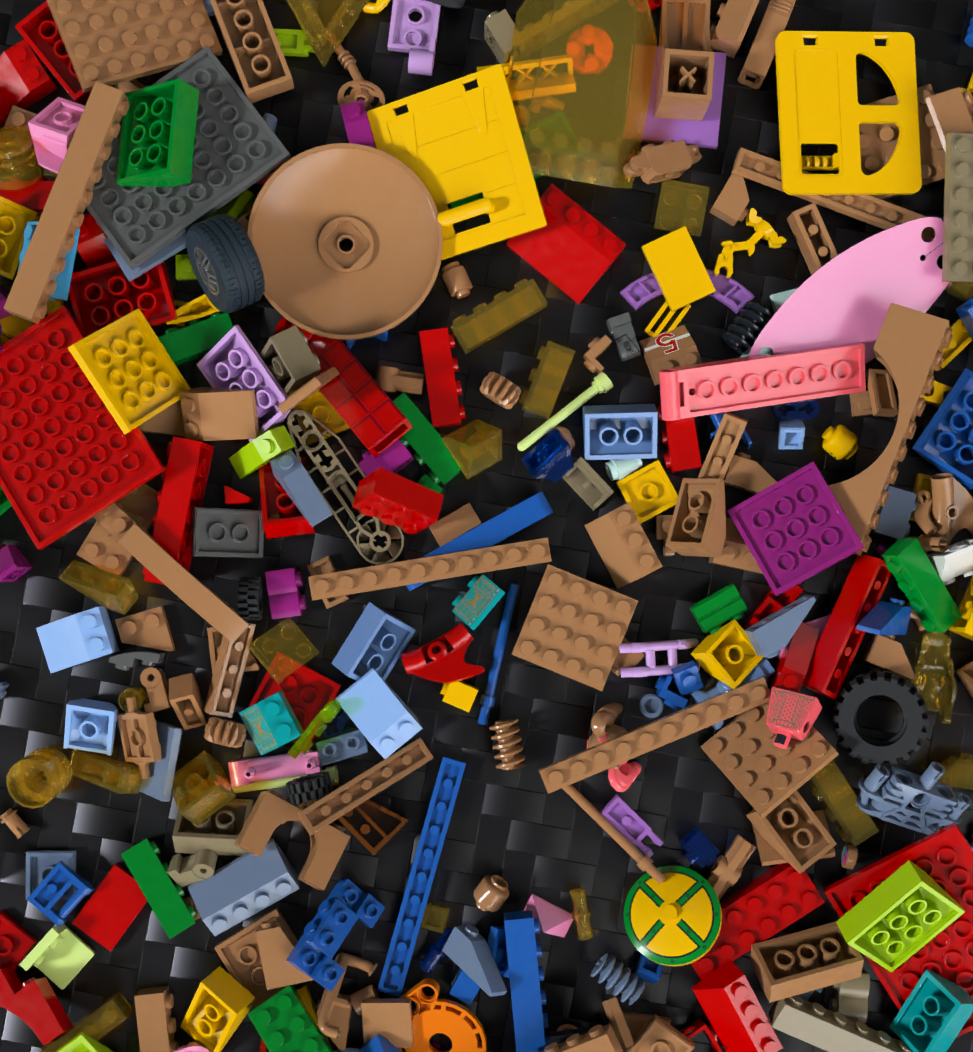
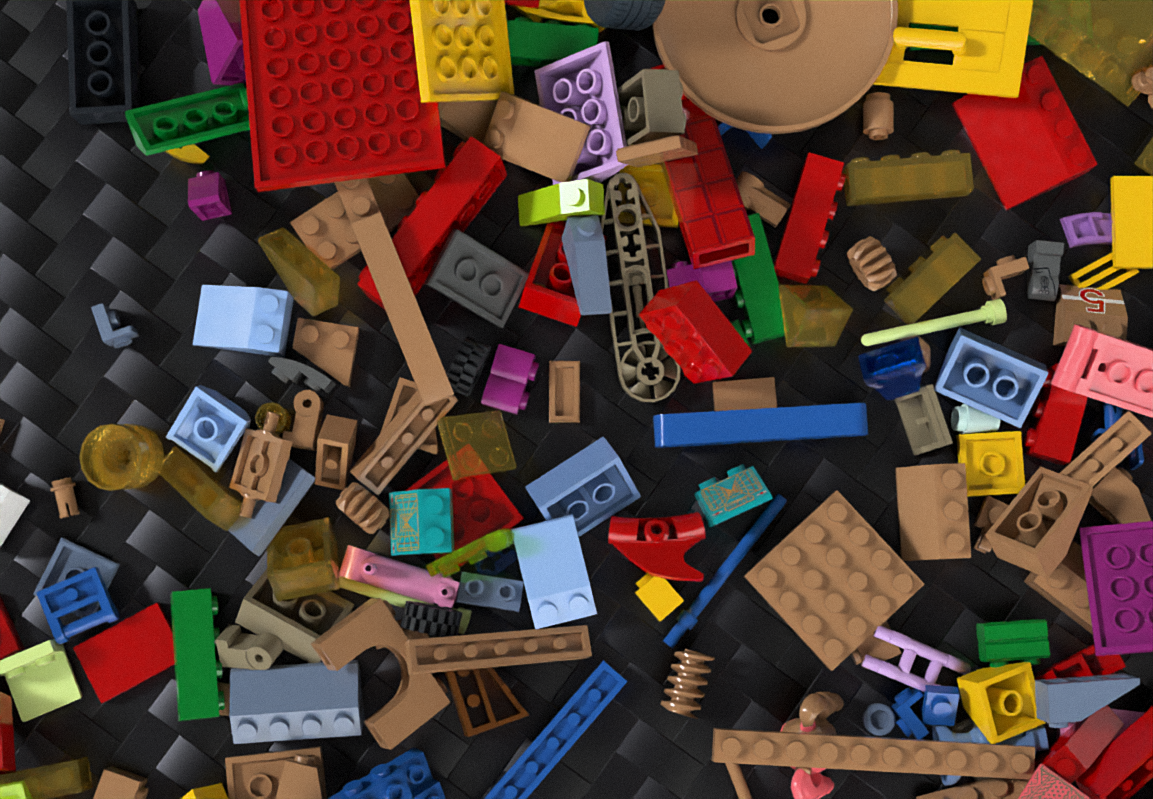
camera: 25 degrees right, 5 degrees down
red slope [224,486,253,505] -> none
medium nougat plate [308,537,552,601] -> none

